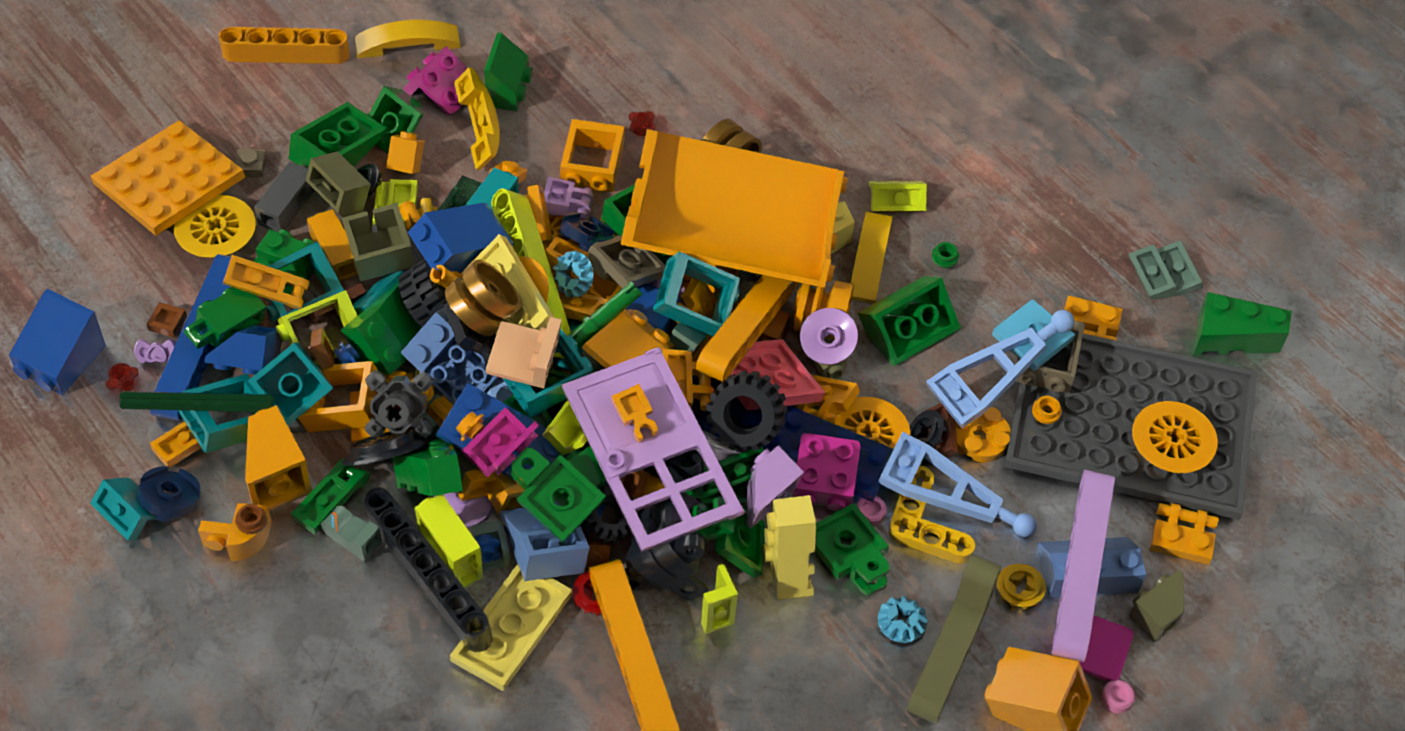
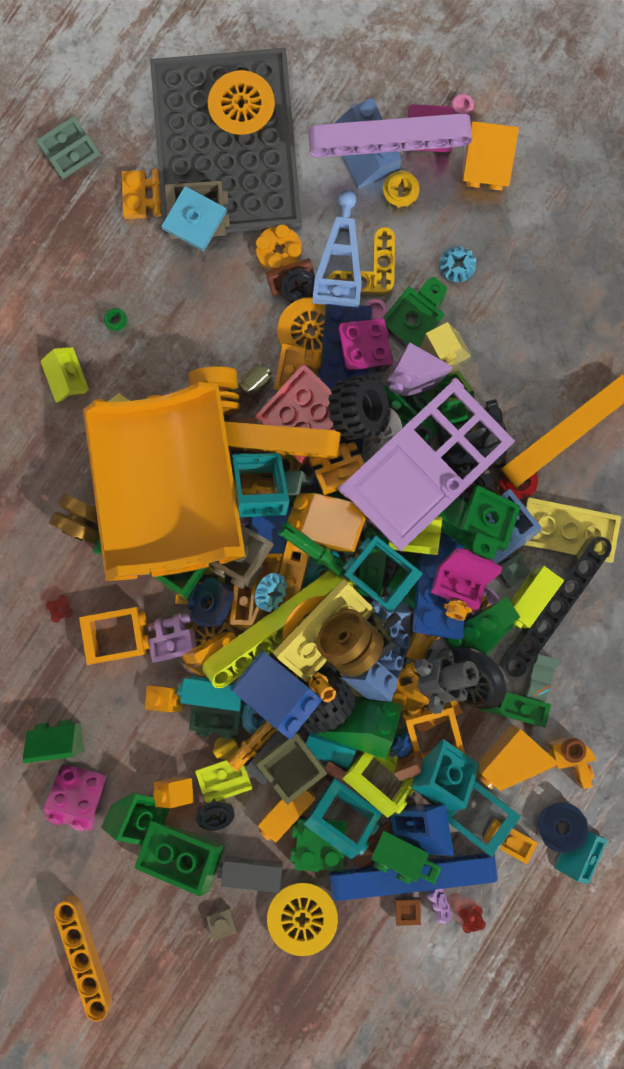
camera: 105 degrees left, 30 degrees up
blue slope [9,288,106,396] -> none
light orange plate [90,120,245,236] -> none
dark green axle [119,391,274,412] -> none
light orange plate [222,255,310,309] -> none
olive slope [305,151,371,217] -> none
yellow slope [355,19,460,59] -> none
yellow slope [454,67,500,170] -> none
blue plate [474,534,501,563] -> none
light nougat bracket [486,317,562,388] -> none
light orange plate [611,384,658,443] -> none
neon yellow panel [701,564,738,634] -> none
lavender dish [800,308,858,365] -> none
yellow slope [851,211,893,304] -> none
green slope [858,276,961,366] -> none
olive beam [906,554,1002,724] -> none
light blue plate [926,310,1075,429] -> none
light orange plate [1032,396,1062,424] -> none
olive slope [1129,569,1184,642] -> none
light orange plate [1150,503,1219,565] -> none
green wedge [1193,292,1292,355] -> none

